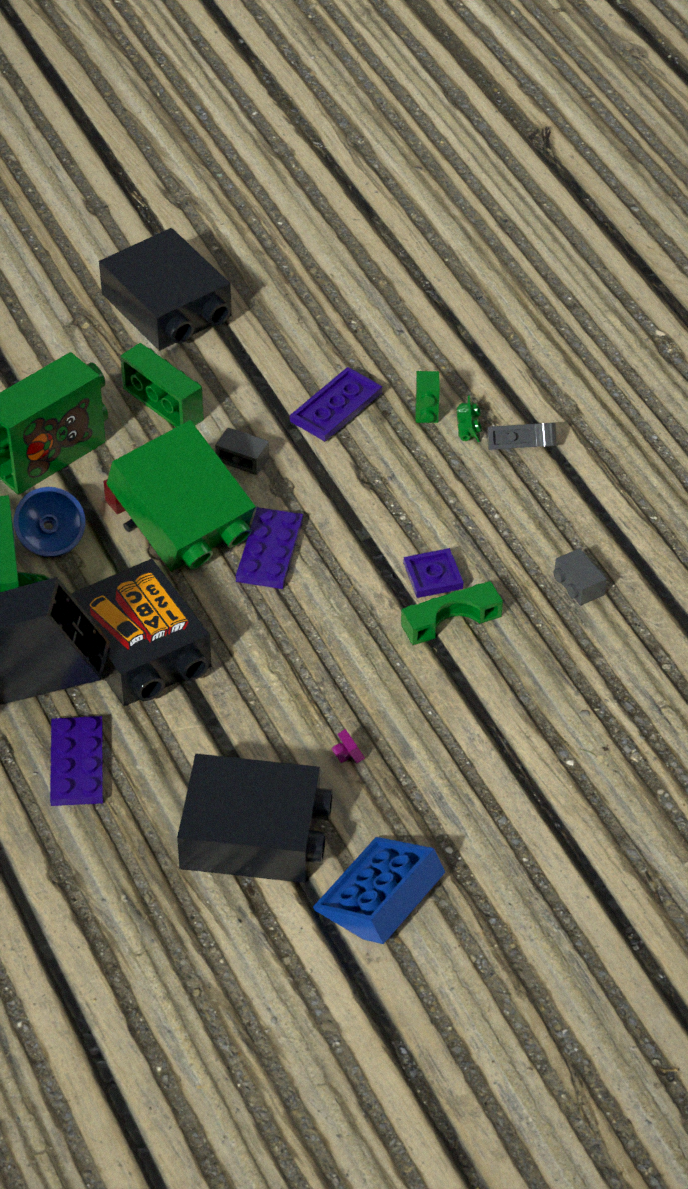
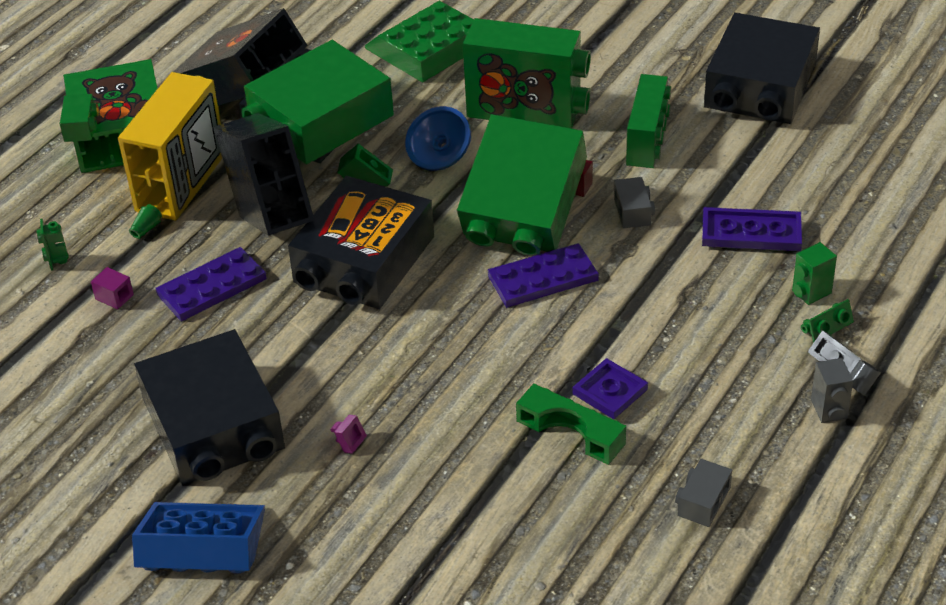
camera: 60 degrees right, 5 degrees down
none -> magenta brick [91,267,134,310]
none -> dark grey brick [811,358,853,423]

